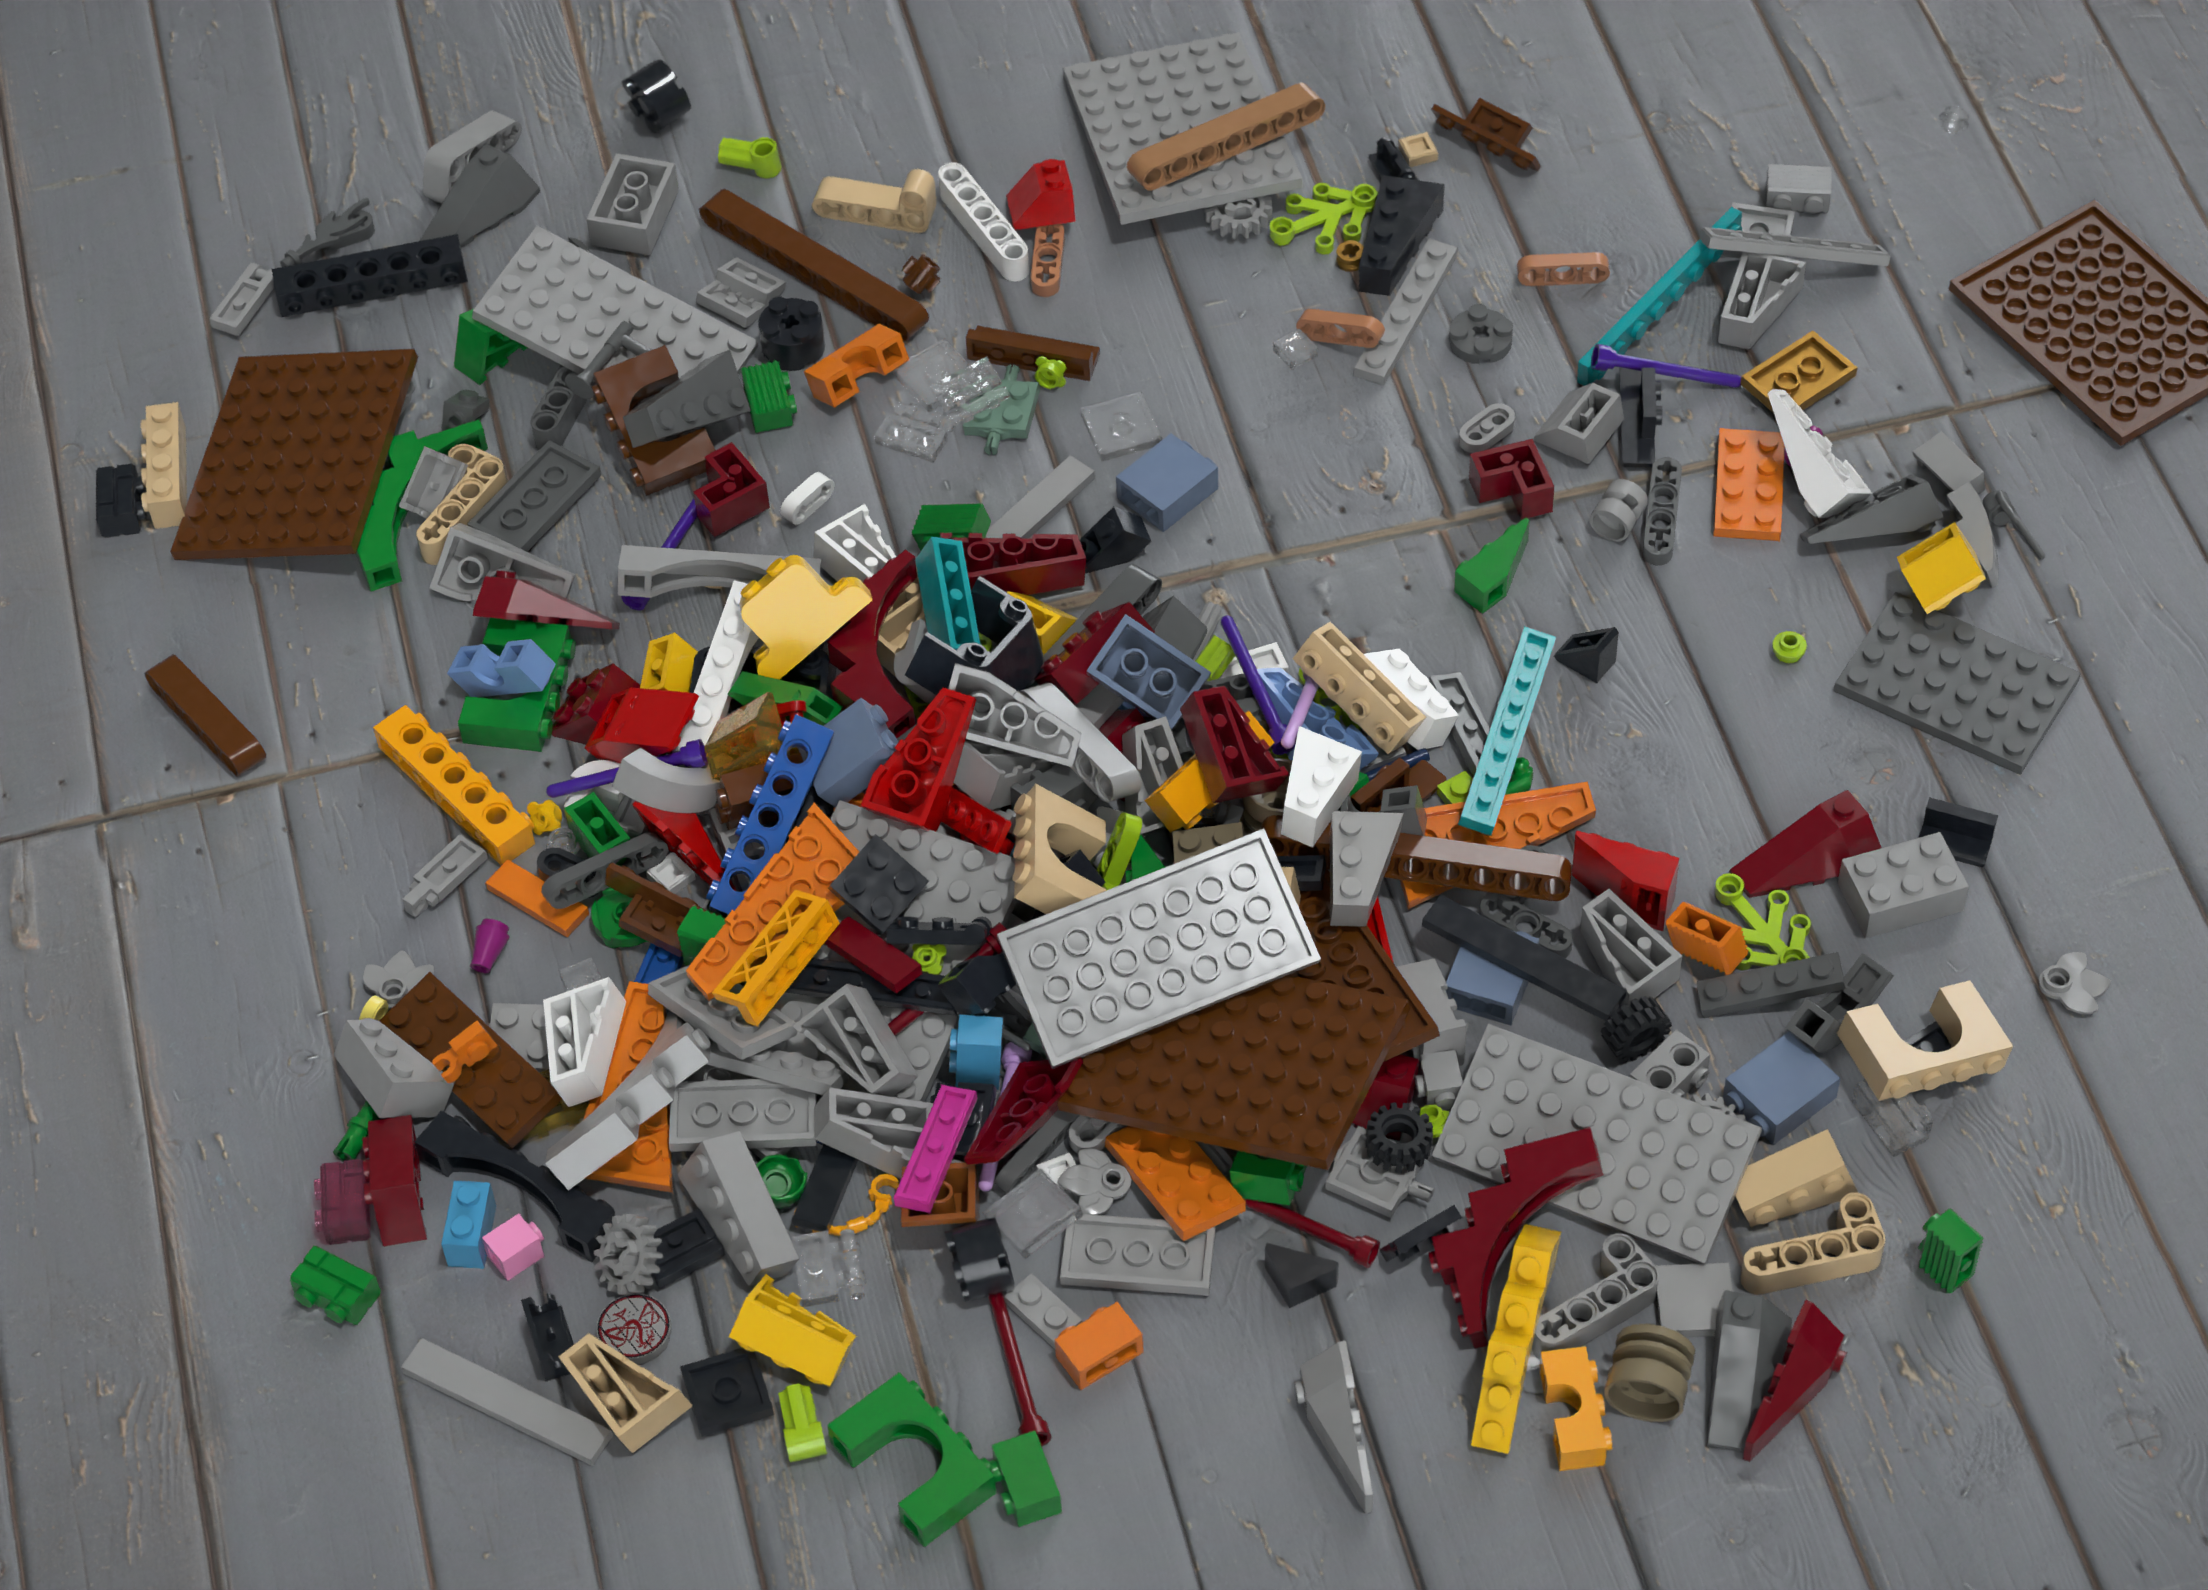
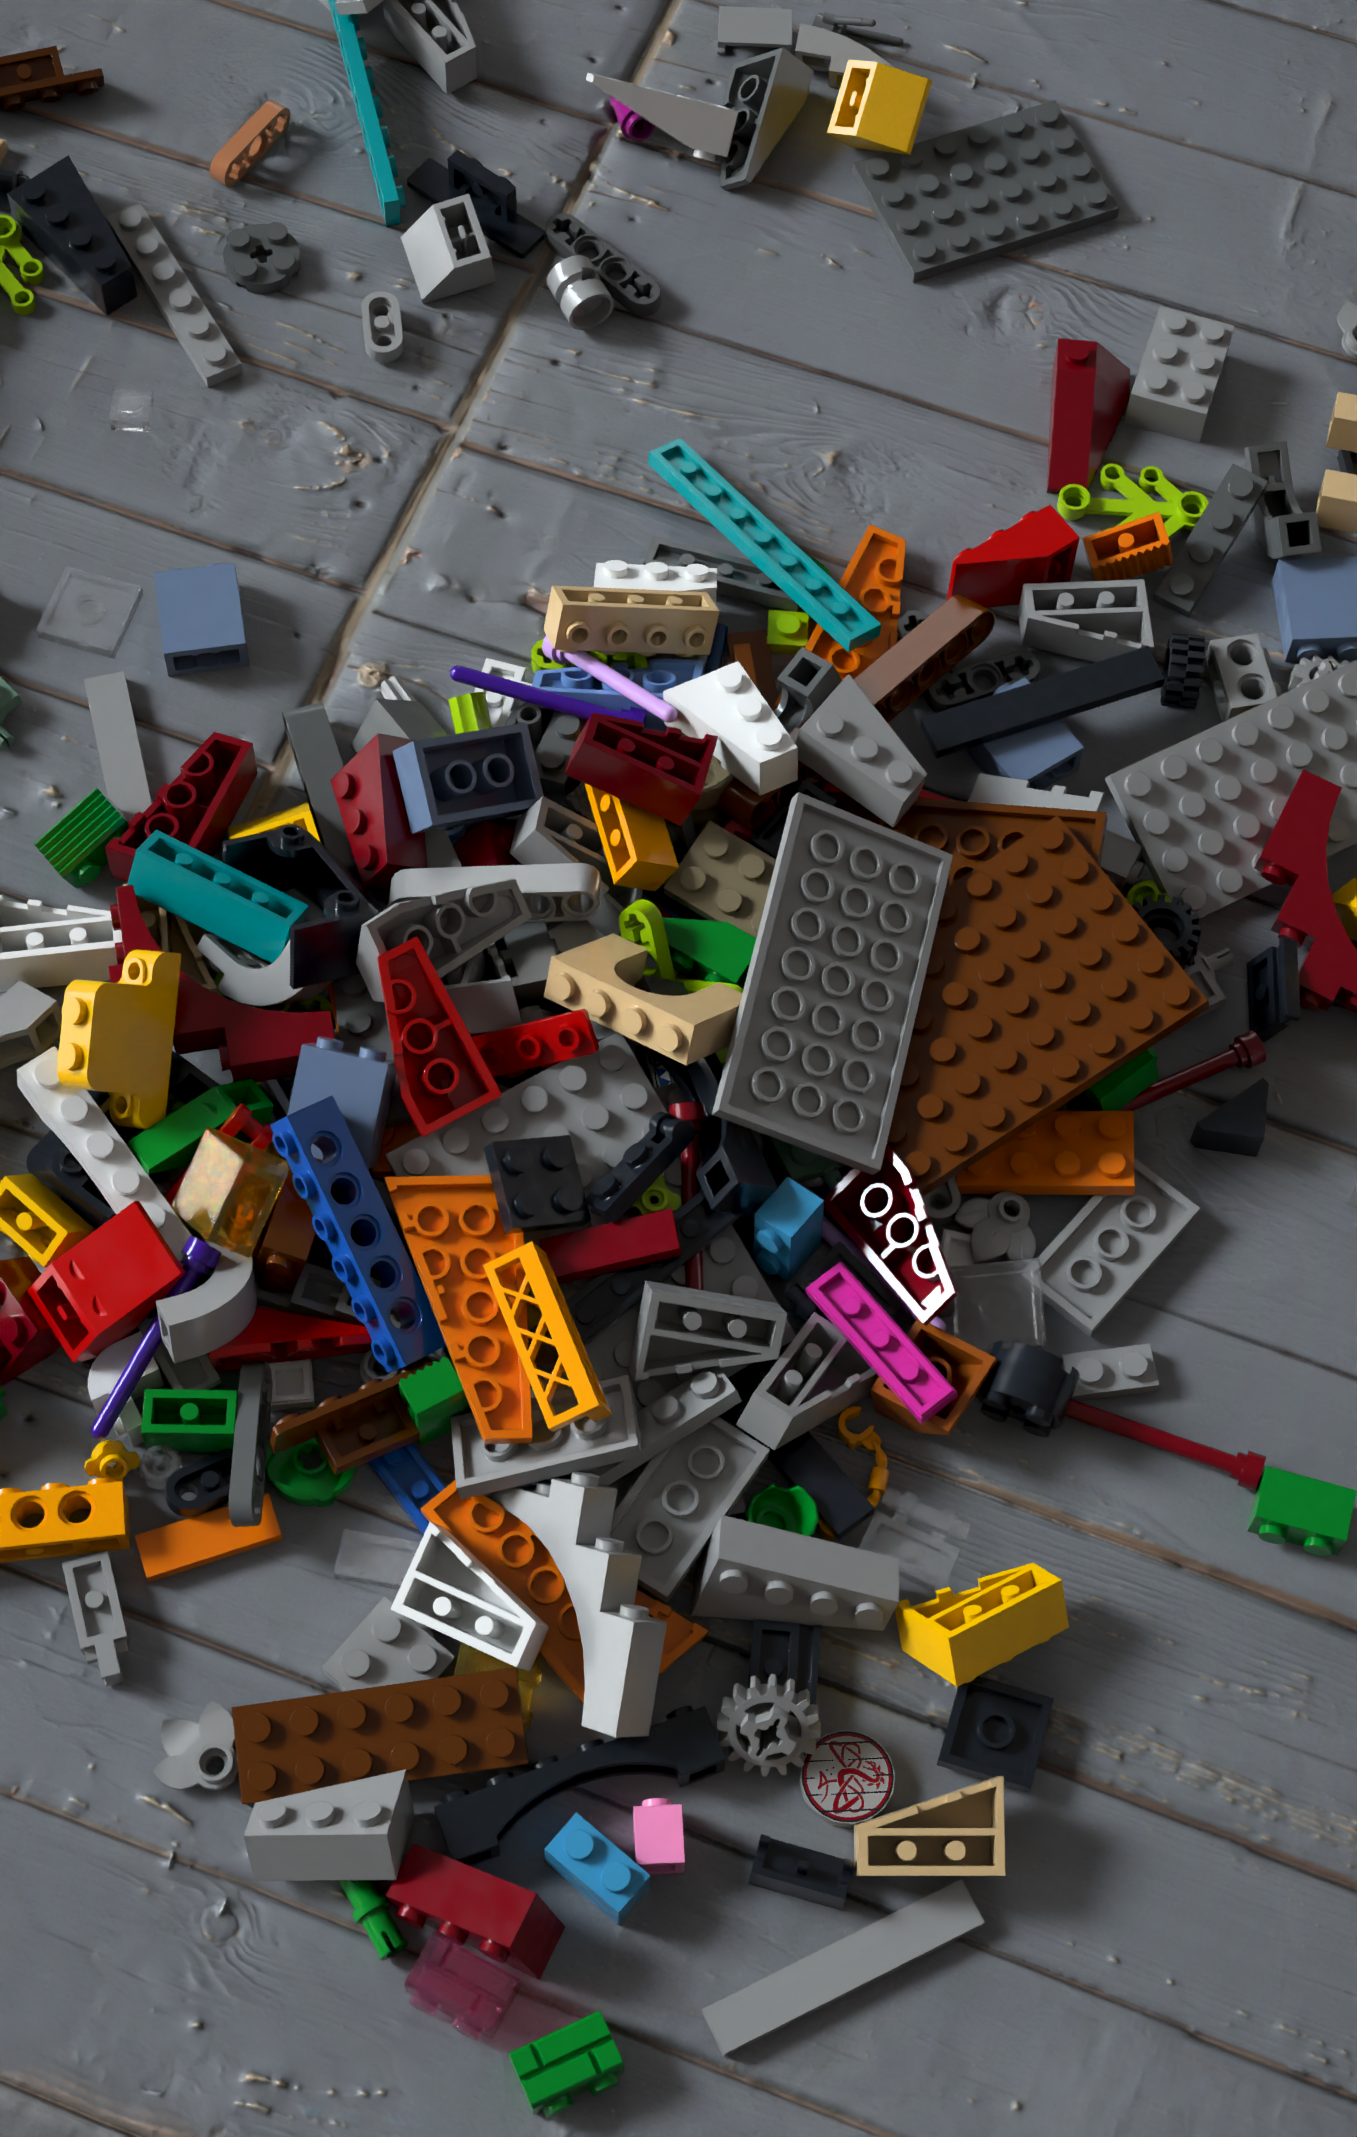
camera: 60 degrees left, 10 degrees up
light yellow tile [359,995,388,1021] -> none
orange plate [432,1020,498,1084] -> none
magenta cone [470,918,510,973] -> none
lime piece [778,1383,827,1462] -> none
green arch [827,1372,996,1547] -> none
orange brick [1055,1302,1144,1390] -> none
black slope [1080,506,1151,574] -> none
nougat beam [1296,309,1385,348] -> none
pearl gold bush [1336,240,1364,272] -> none
green slope [1454,517,1530,614] -> none
dark red brick [1469,439,1555,520] -> none
black slope [1554,627,1619,683] -> none
dark purple piece [1591,344,1741,388] -> none
orange plate [1713,428,1785,541] -> none
pearl gold plate [1740,330,1857,413] -> none
lime plate [1772,631,1807,663] -> none
black panel [1919,797,1998,867] -> none

